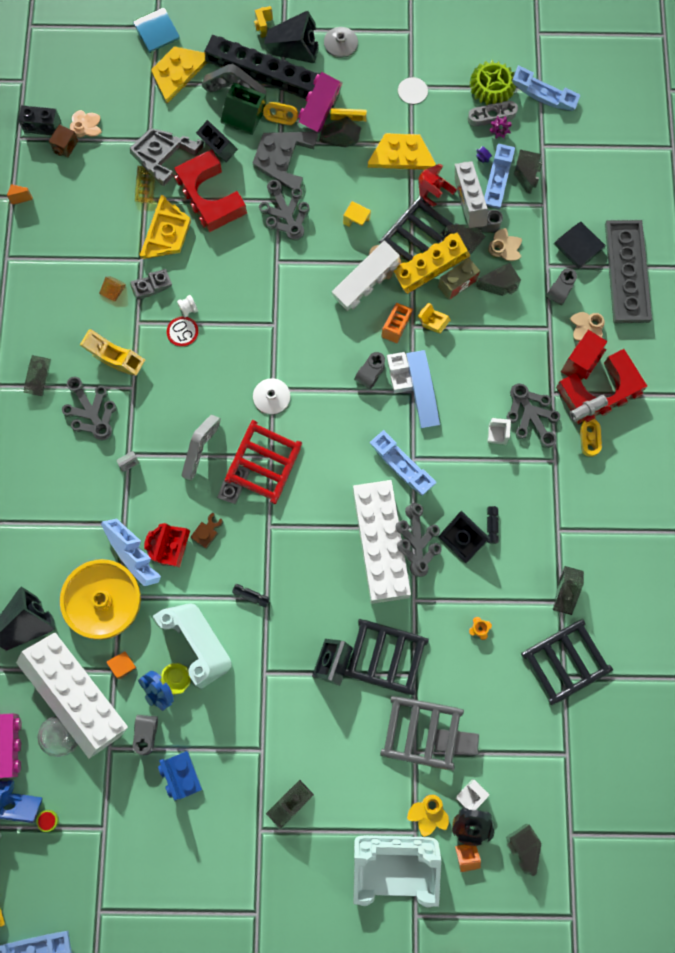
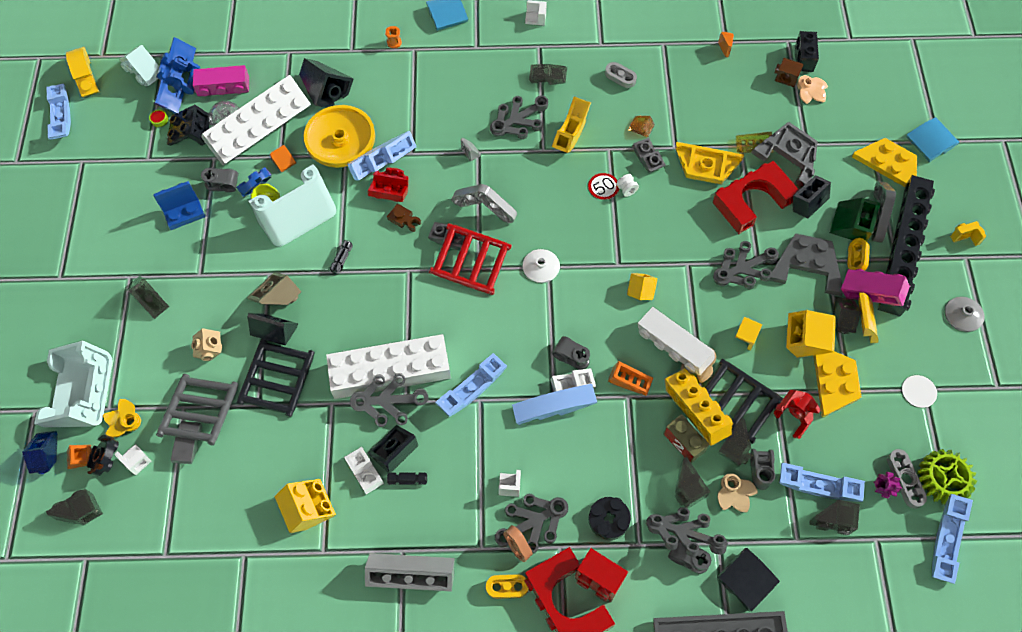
camera: 90 degrees right, 10 degrees down
black slope [264,11,319,63] -> none
yellow bracket [418,303,451,334] -> none
light grey brick [455,161,488,228] -> none
light orange plate [469,617,492,640] -> none
dark purple plate [476,146,492,163] -> none
black bar [521,619,613,706] -> none
clear smoke slope [553,566,584,615] -> none
light grey pin [569,394,608,422] -> none
tan plate [570,312,605,341] -> none
none -> clear blue slope [22,431,58,474]
none -> black bracket [167,104,211,146]
none -> tan brick [191,328,222,361]
none -> dark tan slope [247,272,301,305]
none -> yellow slope [274,479,336,533]
none -> white slope [344,447,384,494]
none -> light grey brick [365,553,455,592]
none -> nougat beam [503,525,533,562]
none -> black plate [588,497,631,540]
none -> light grey plate [605,62,637,88]
none -> yellow panel [627,273,658,300]
none -> dark grey plant [646,507,728,557]
none -> yellow slope [786,310,836,358]

